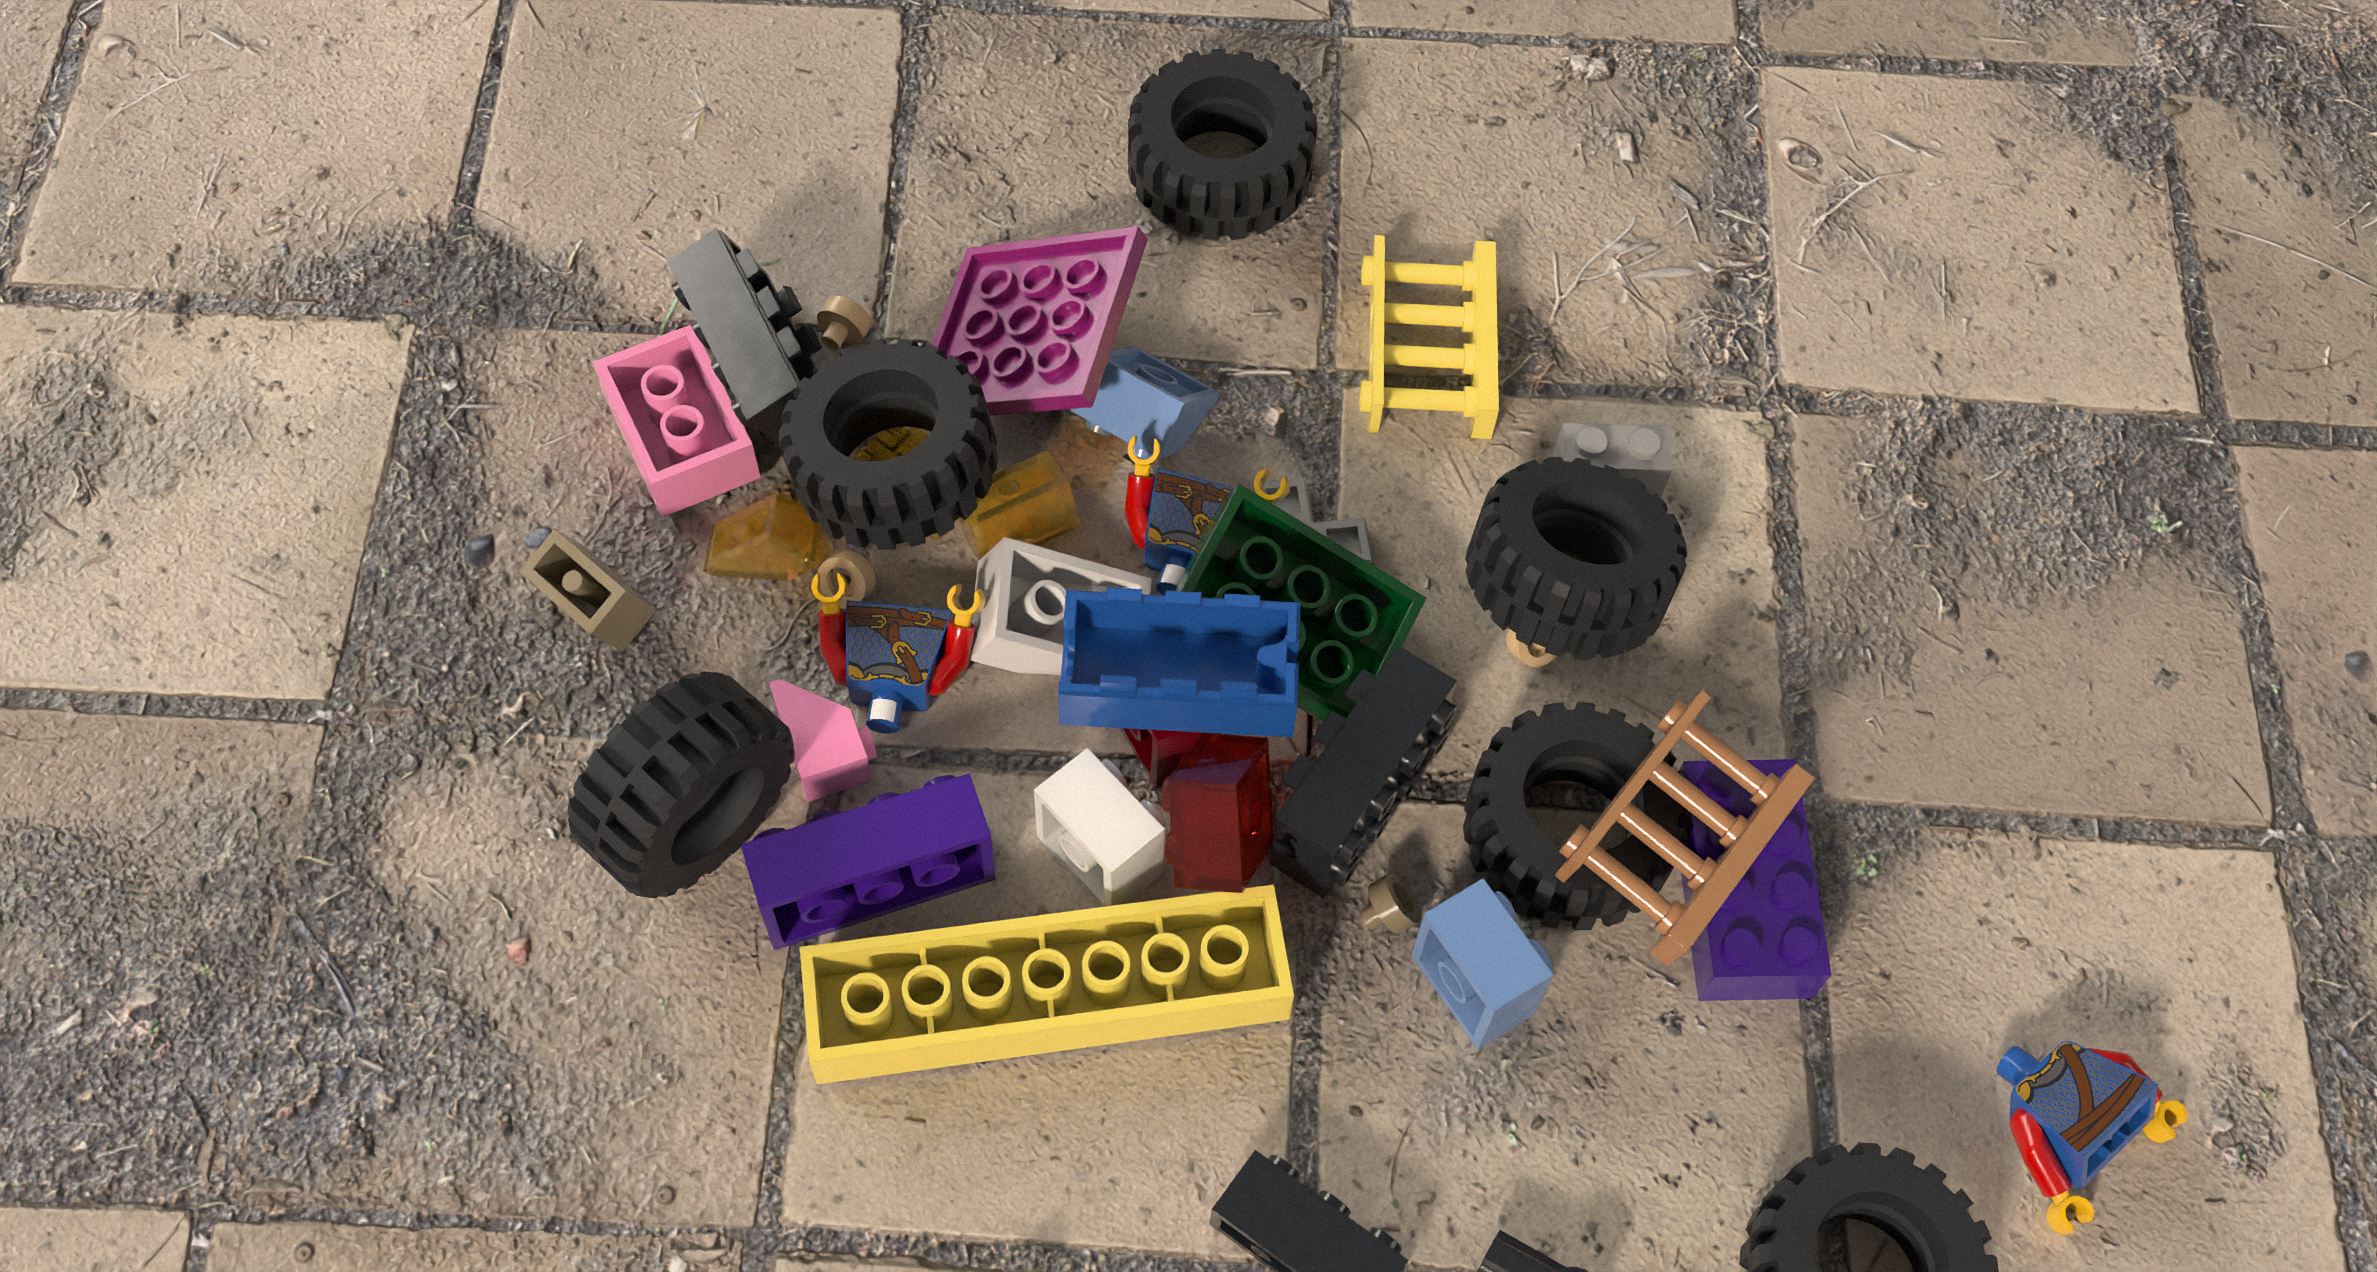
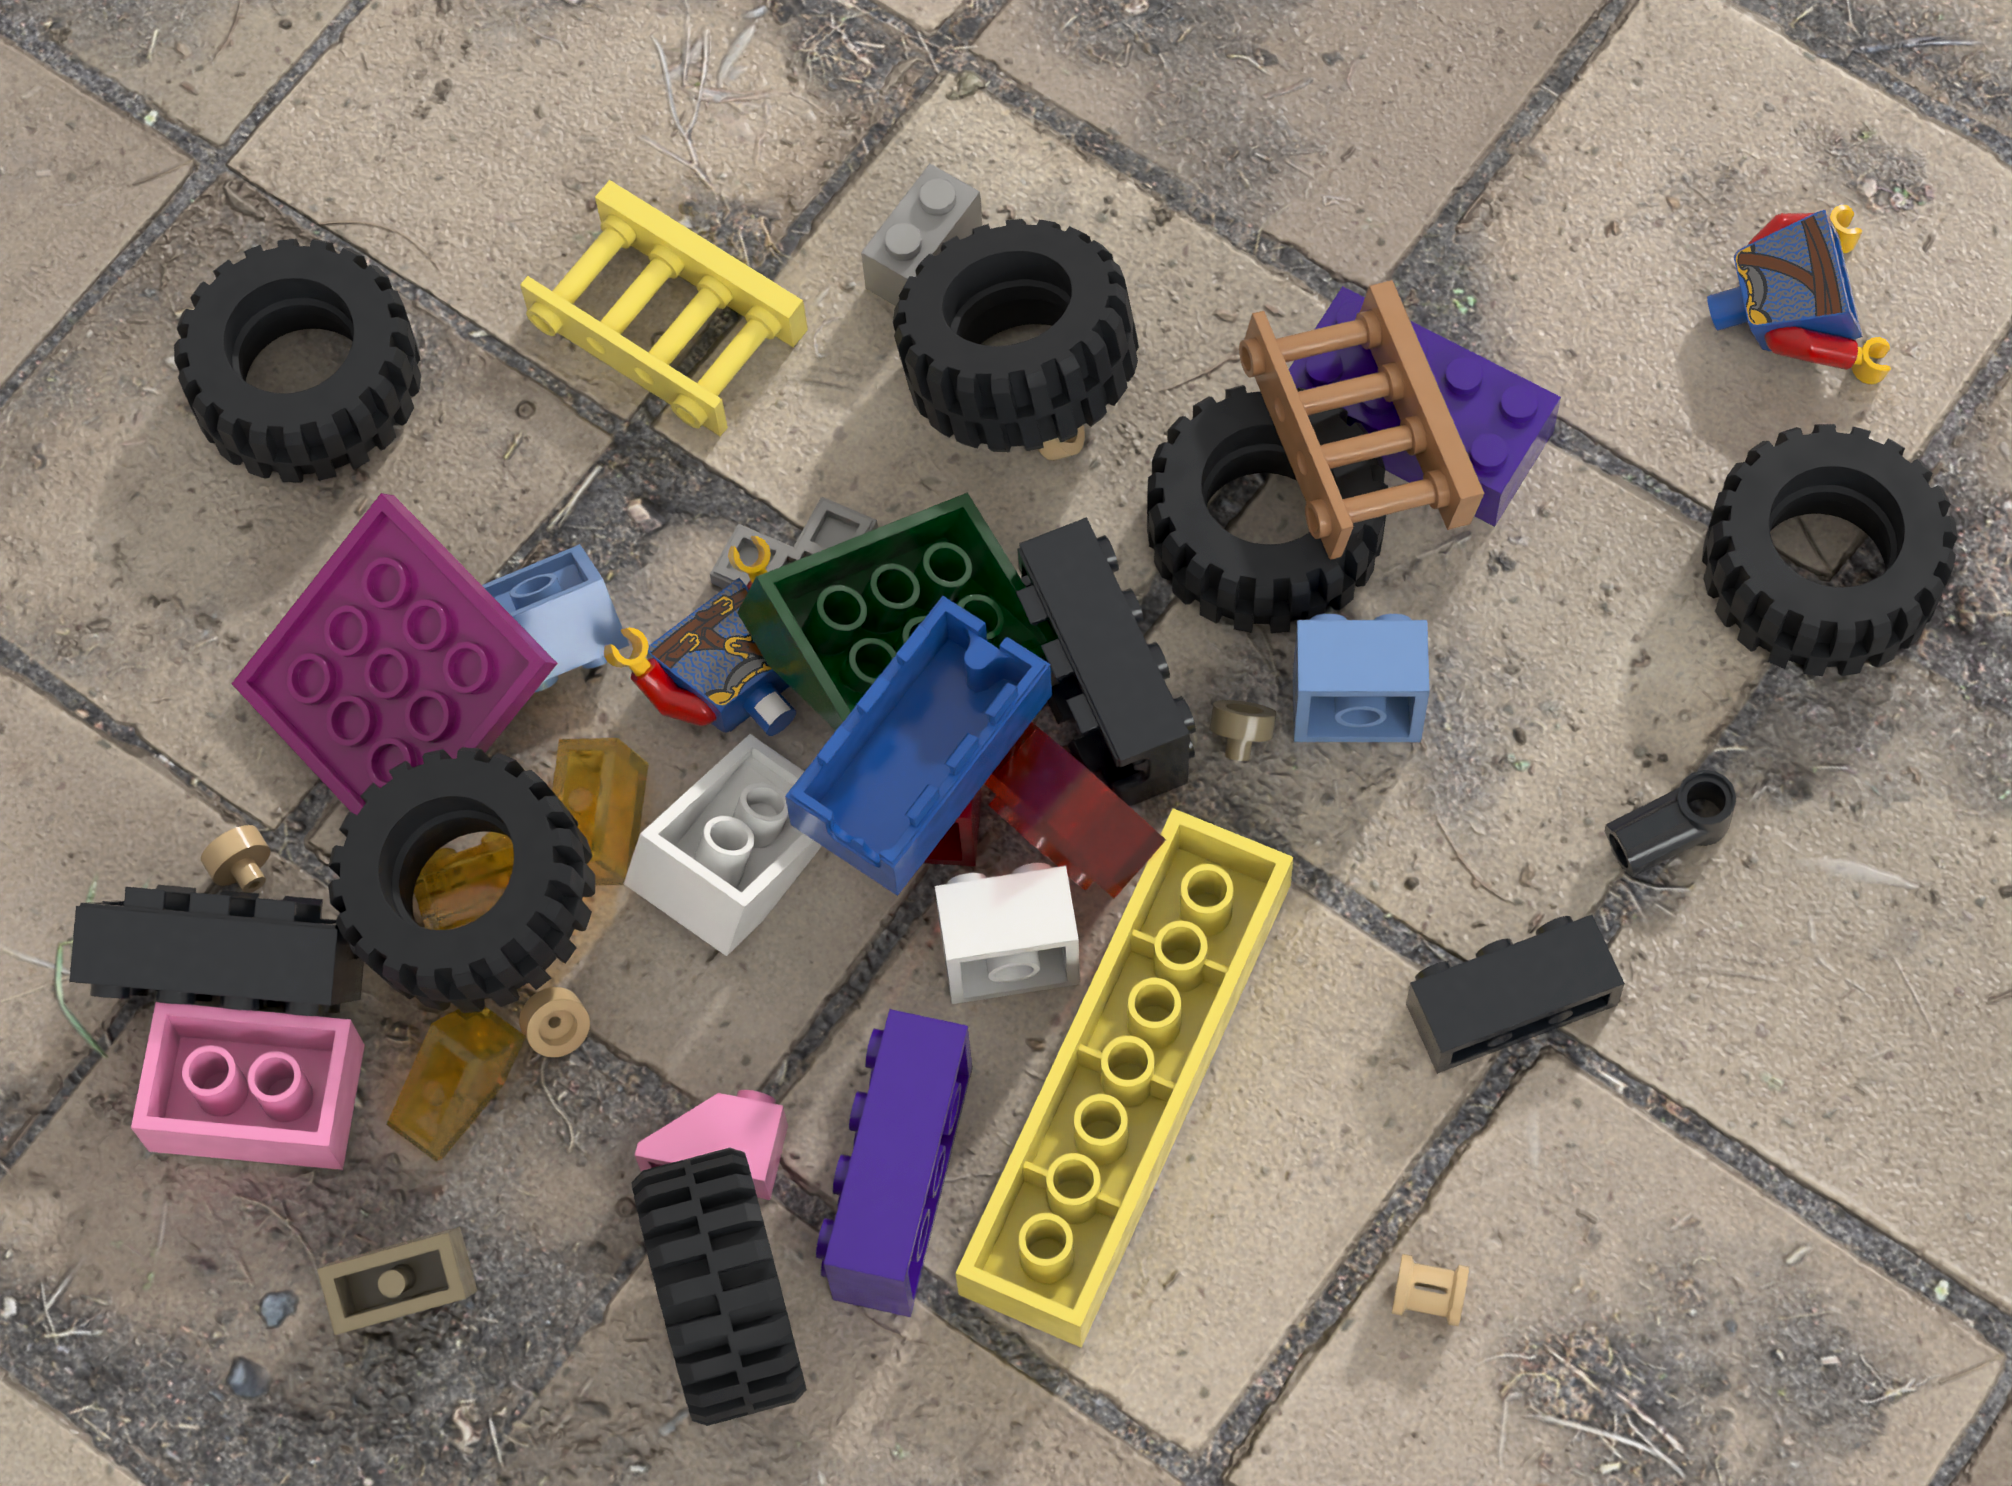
camera: 50 degrees left, 5 degrees up
torso [811,572,985,734] -> none

